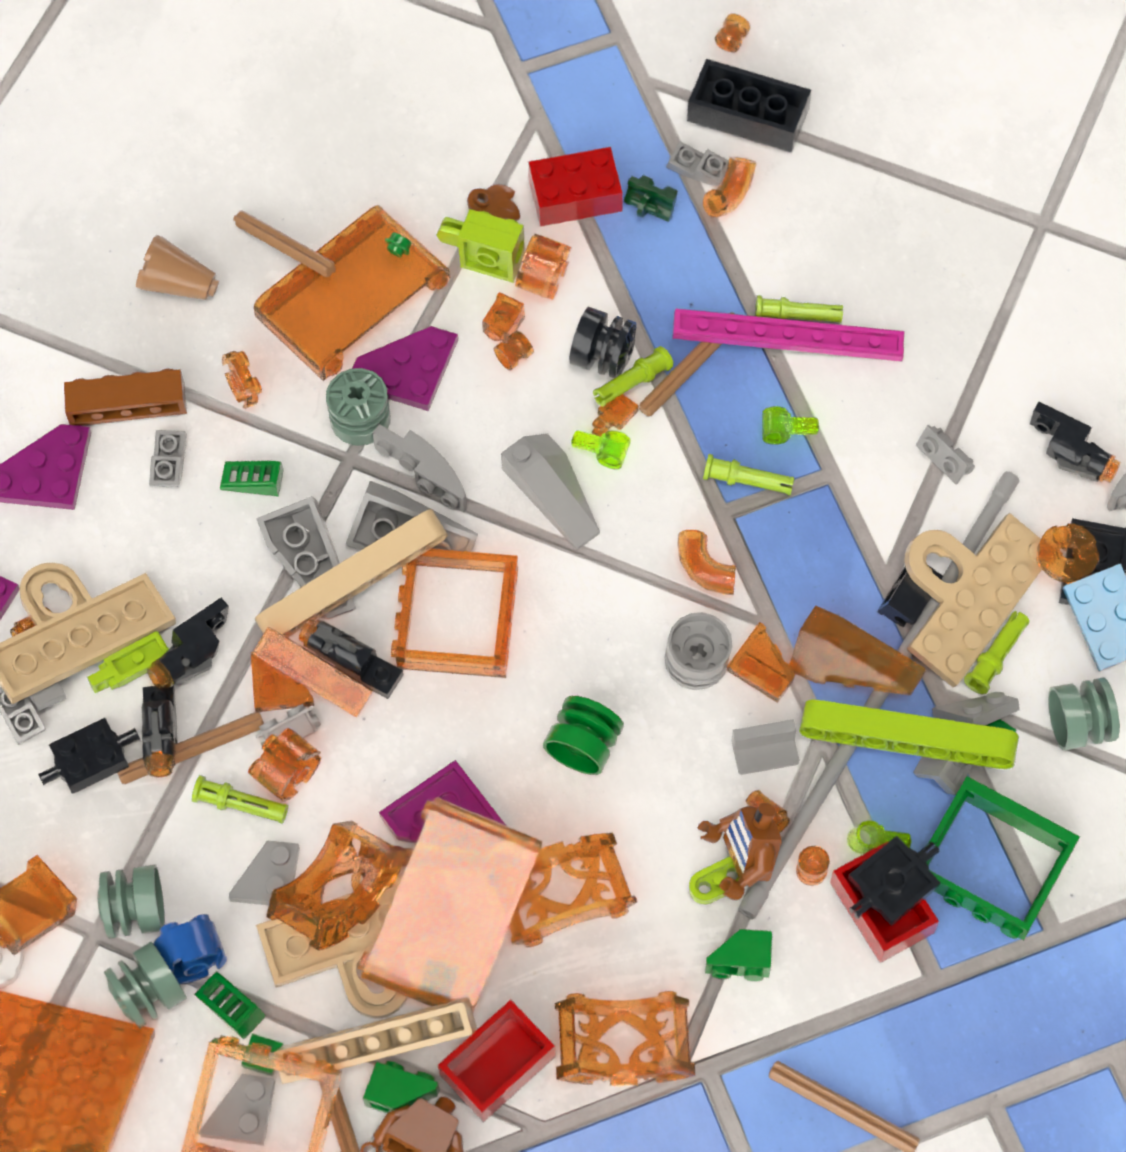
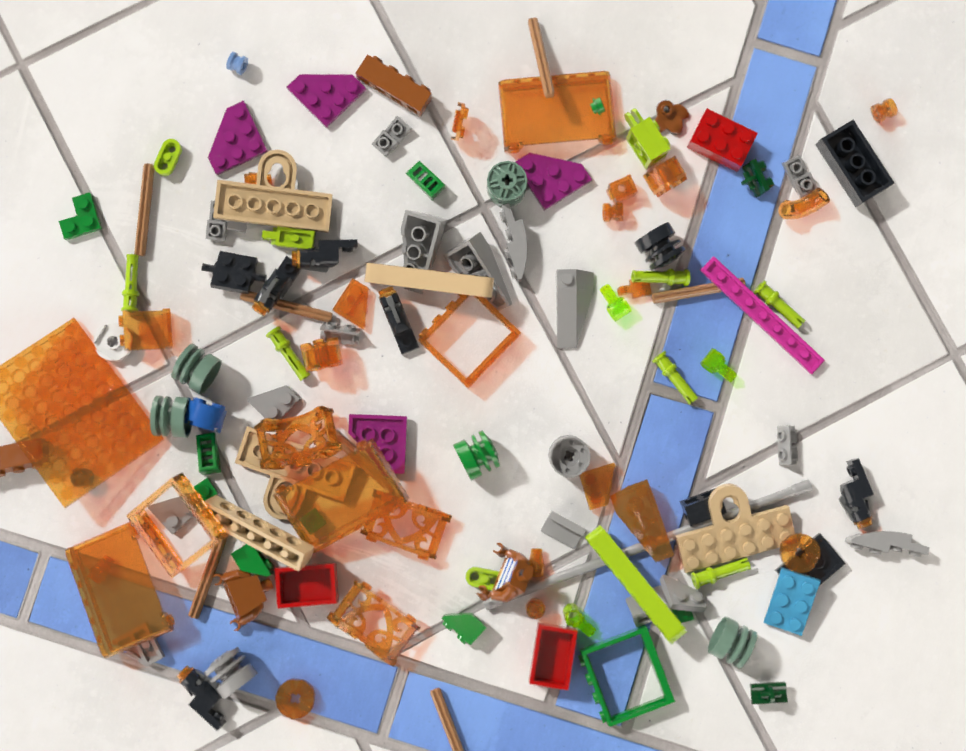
camera: 35 degrees right, 20 degrees up
medium nougat cone [136,235,219,300] -> none
clear orange plate [252,627,374,717] -> none
clear orange cylinder [677,530,736,595] -> none
black plate [848,836,941,926] -> none

